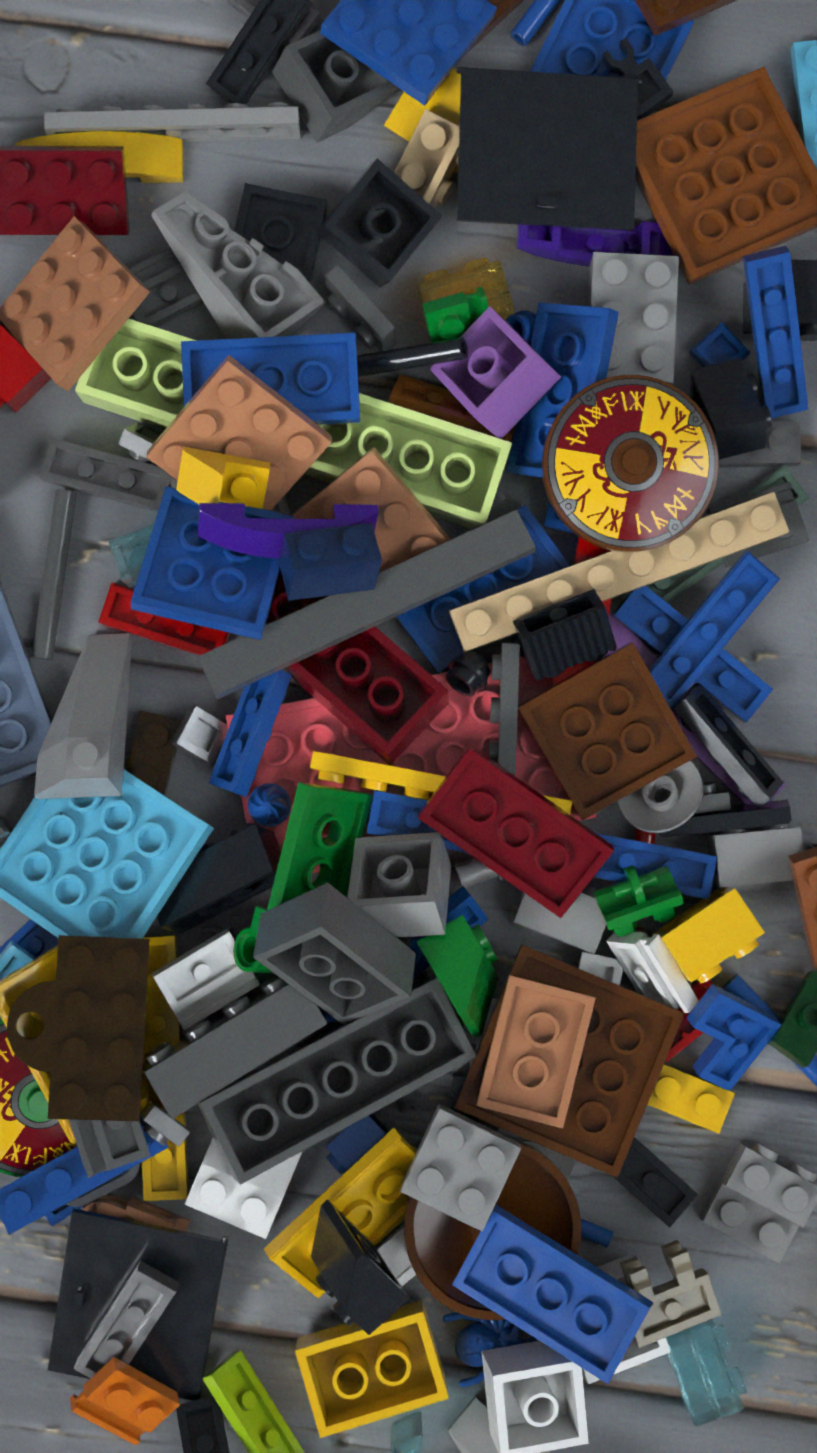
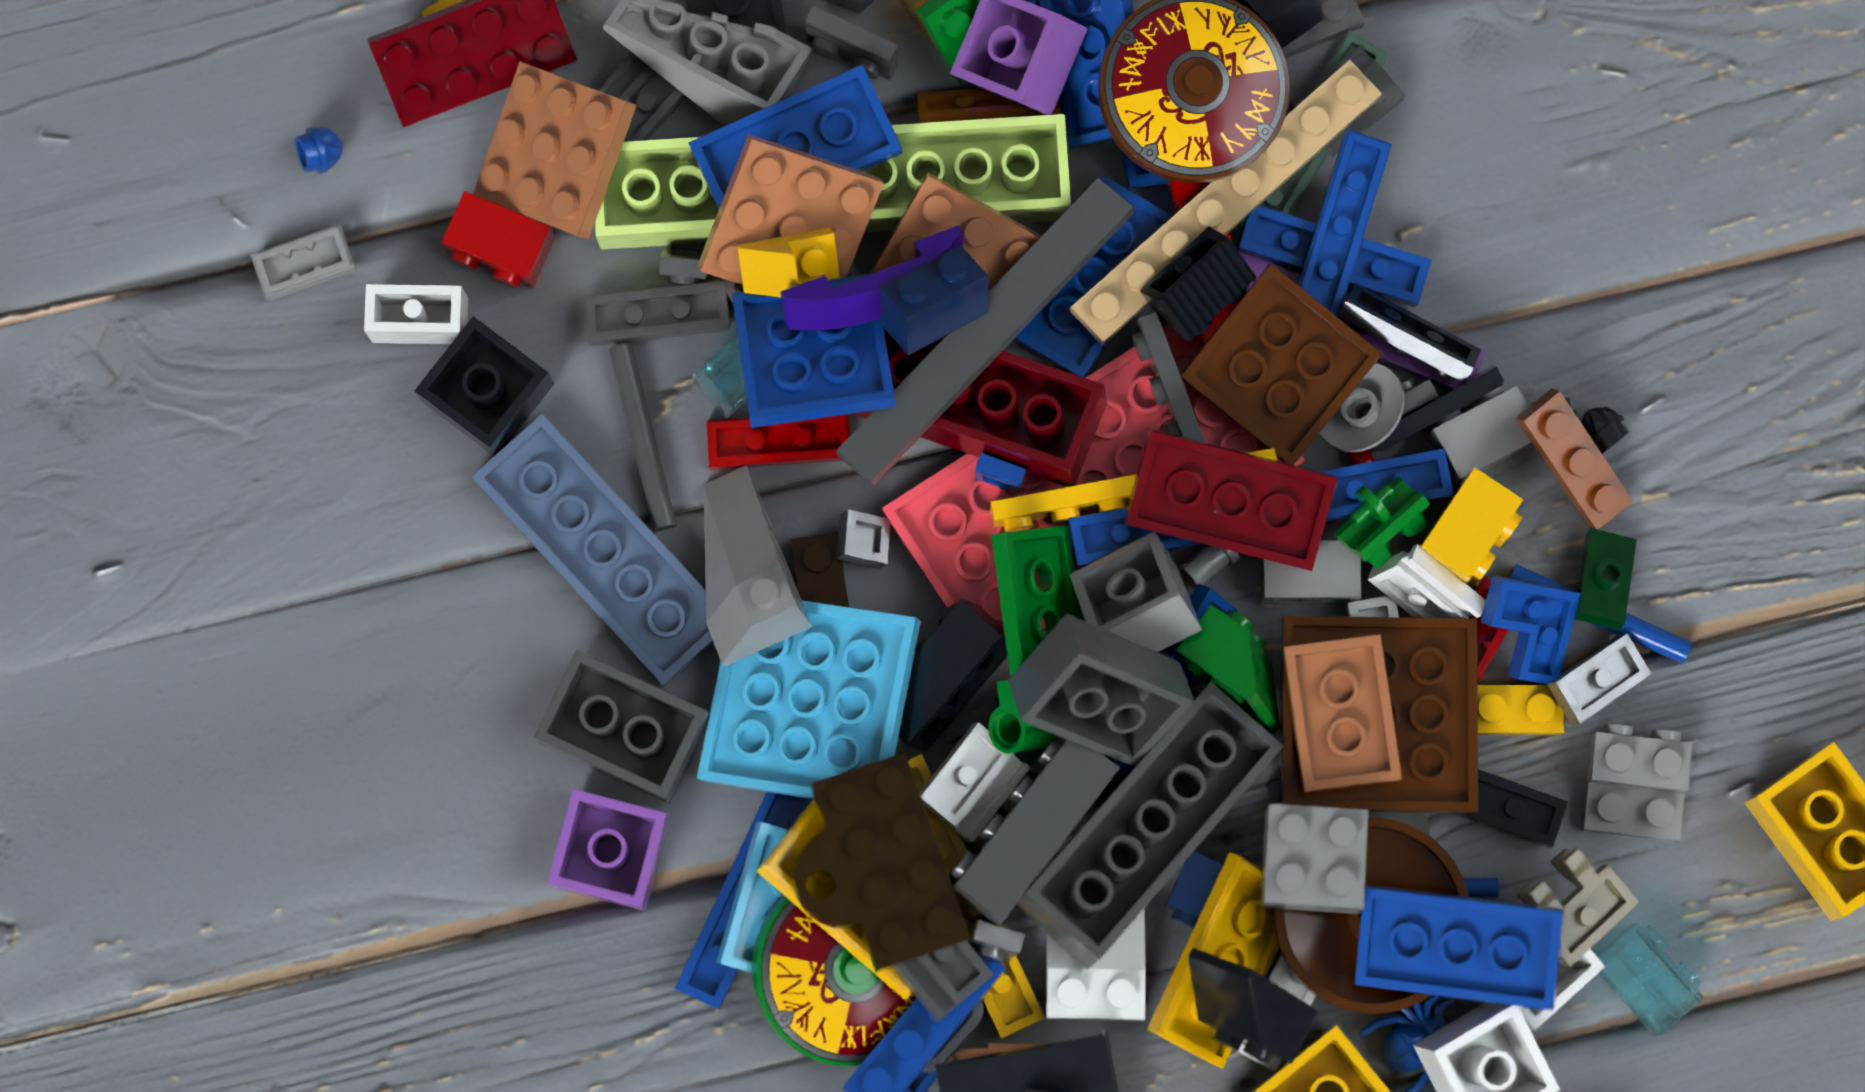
camera: 20 degrees left, 5 degrees down
blue plate [208,670,292,797] -> none
blue plate [248,783,291,827] -> none
black piece [357,337,468,377] -> none
black plate [446,651,490,697] -> none
none -> blue tile [975,453,1026,494]
none -> plate [1547,633,1651,725]

